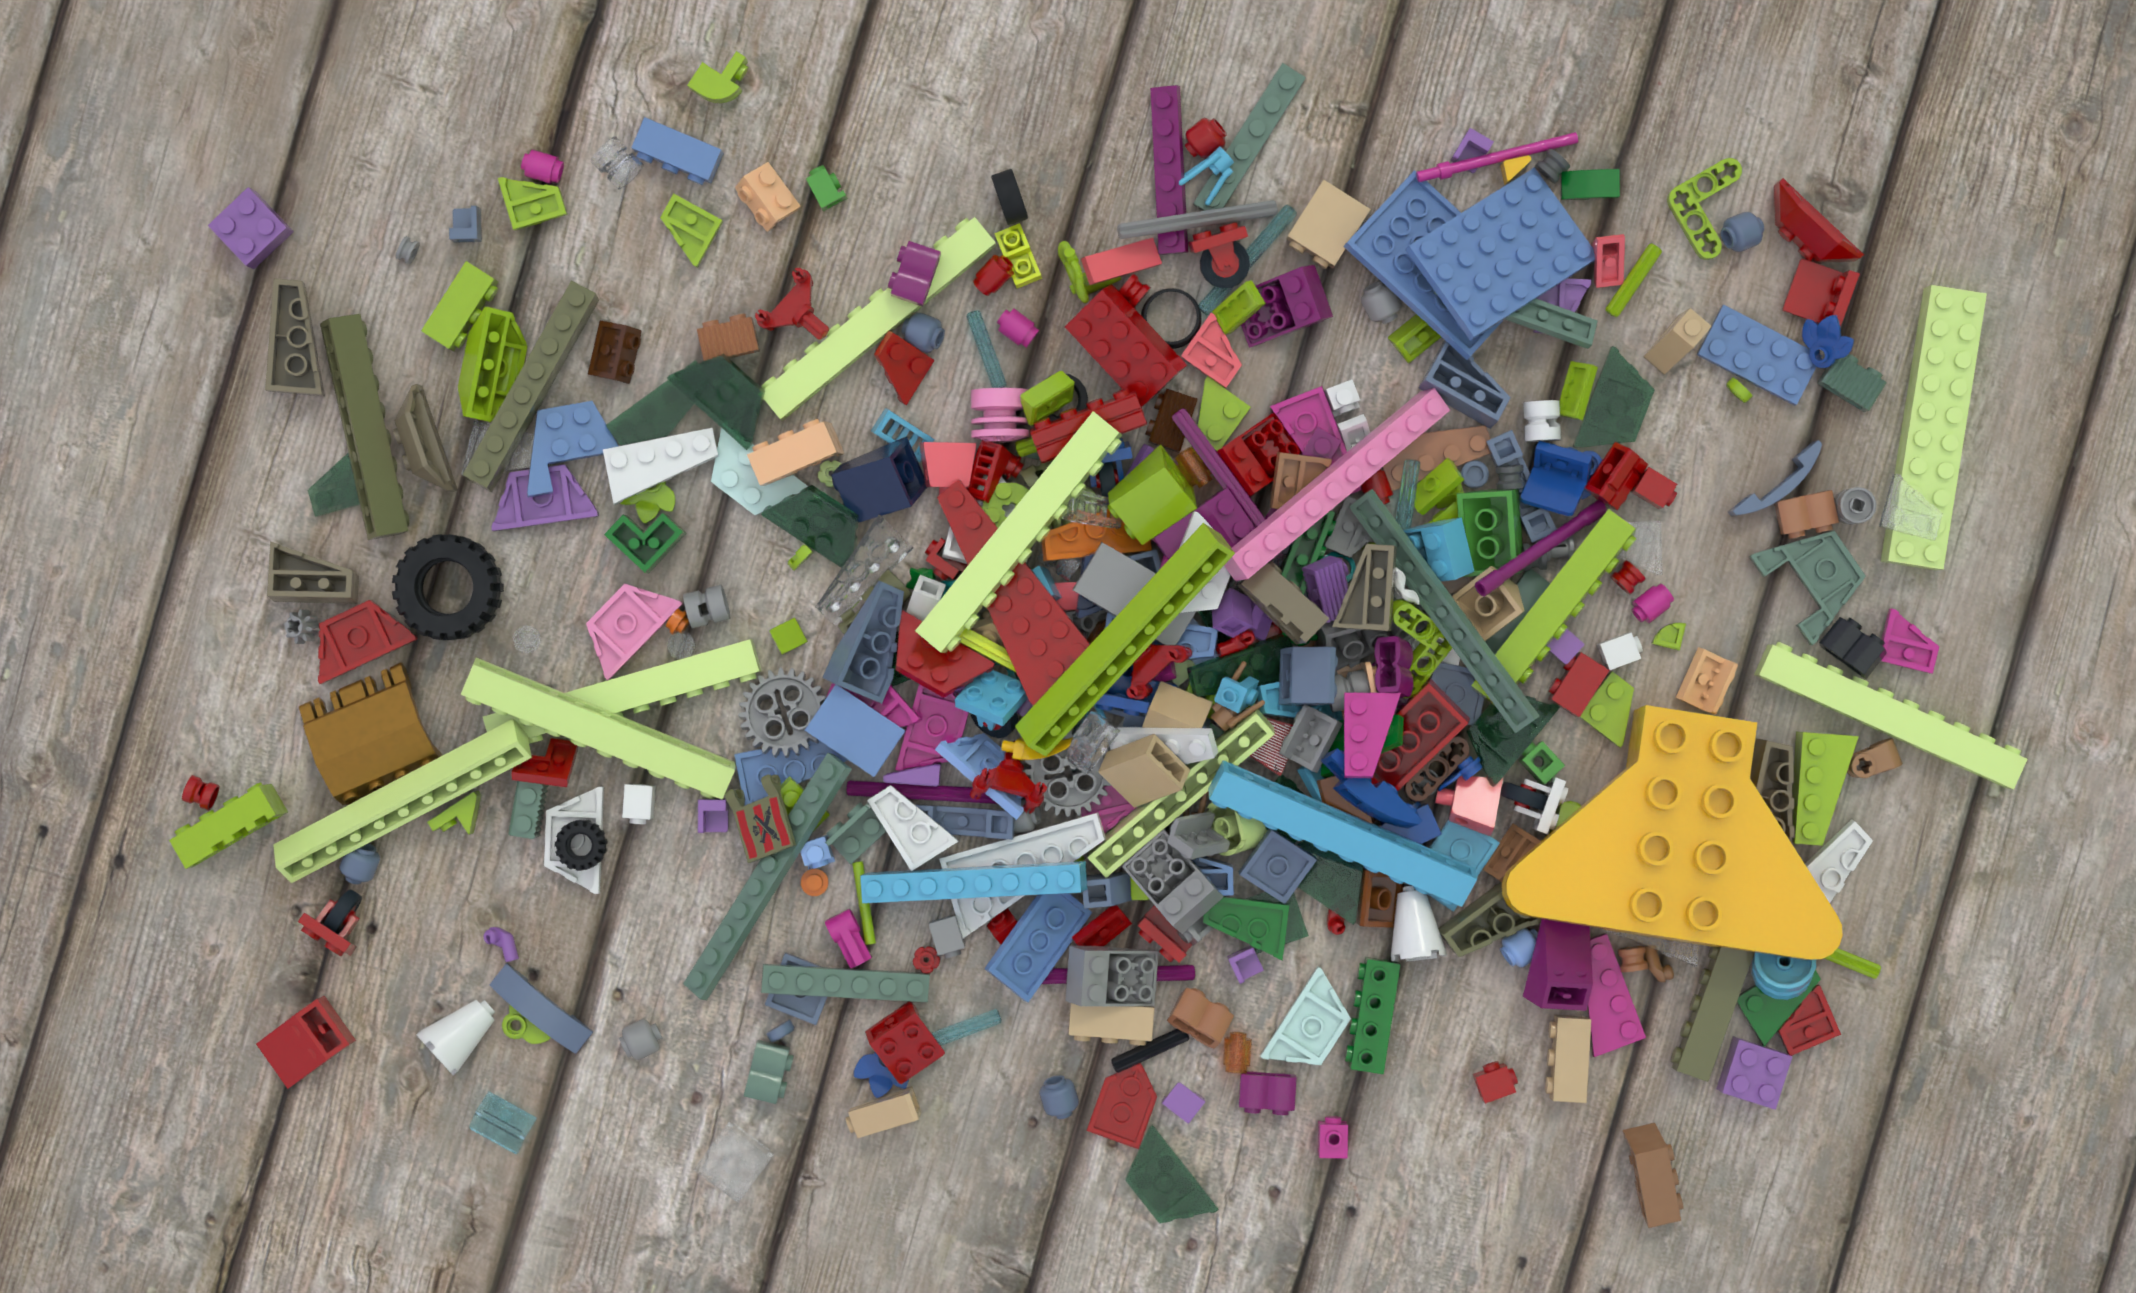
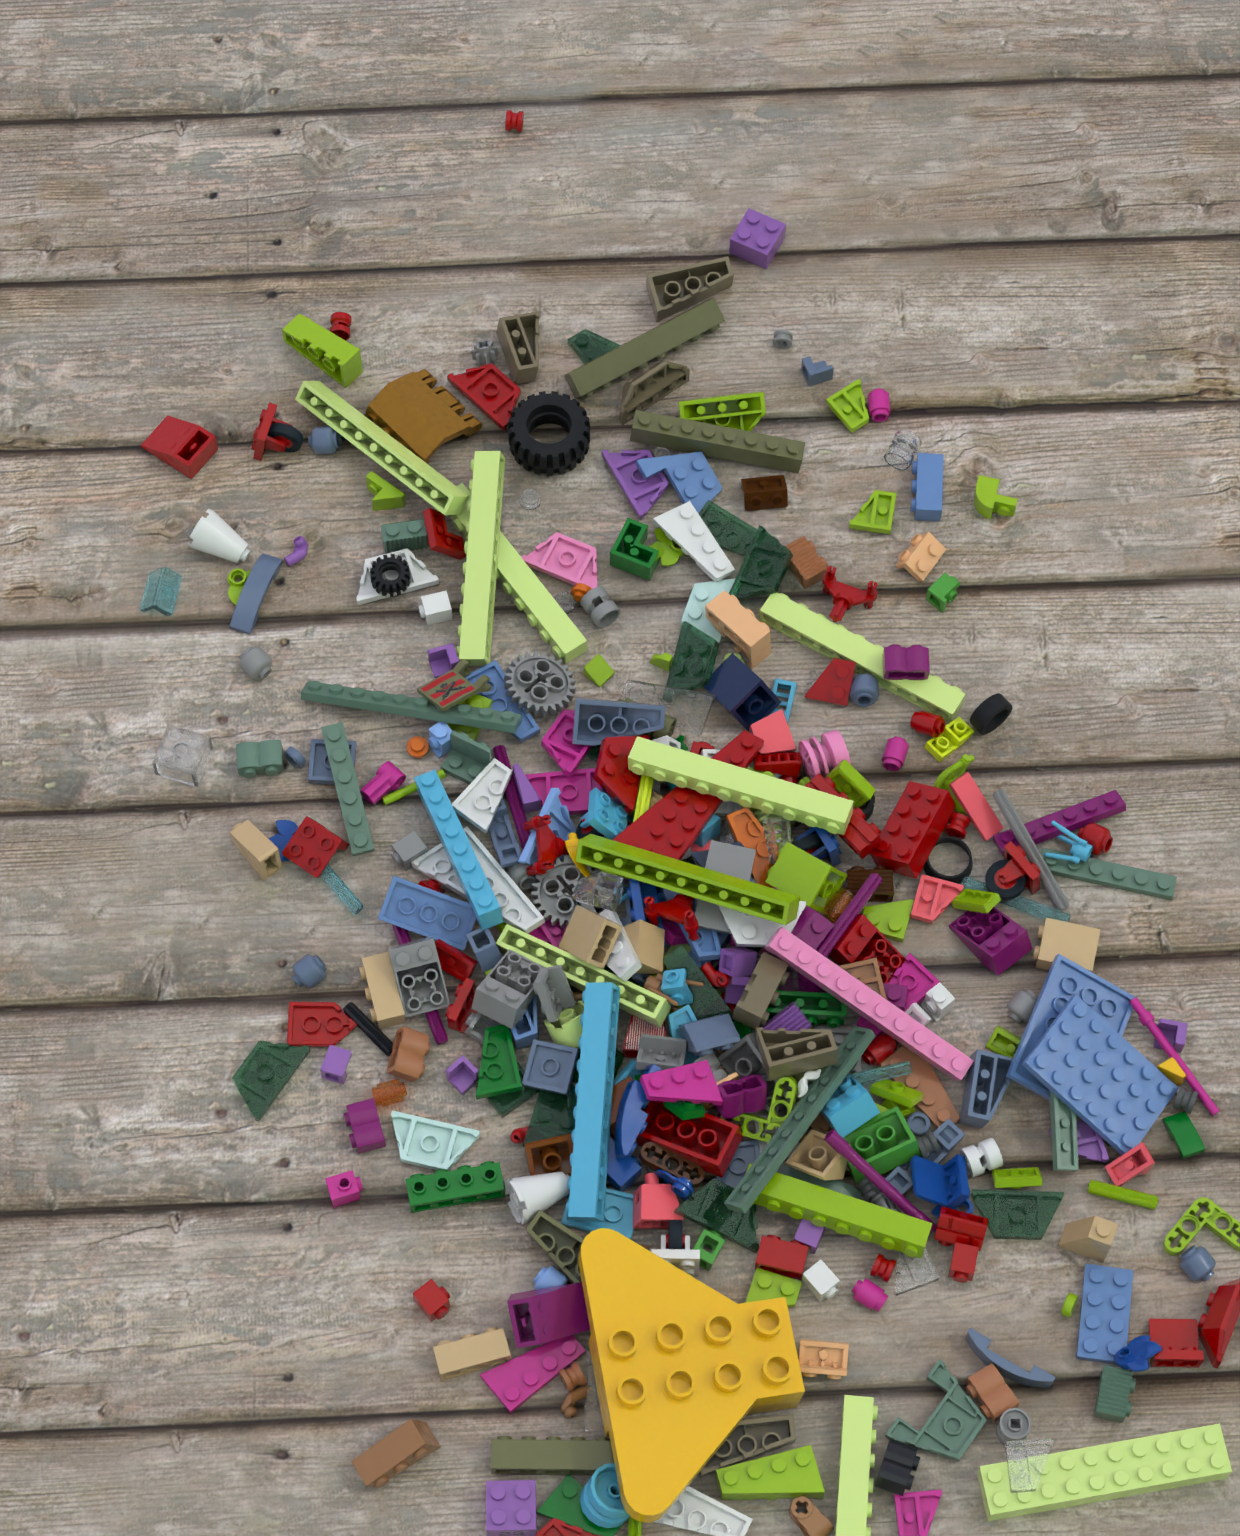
camera: 70 degrees right, 25 degrees down
lime brick [421,261,498,351] -> none
medium blue tile [805,684,906,777] -> none
red plate [913,946,940,974] -> none
clear light blue axle [966,310,1007,388] -> none
lime tile [1651,623,1686,650] -> none

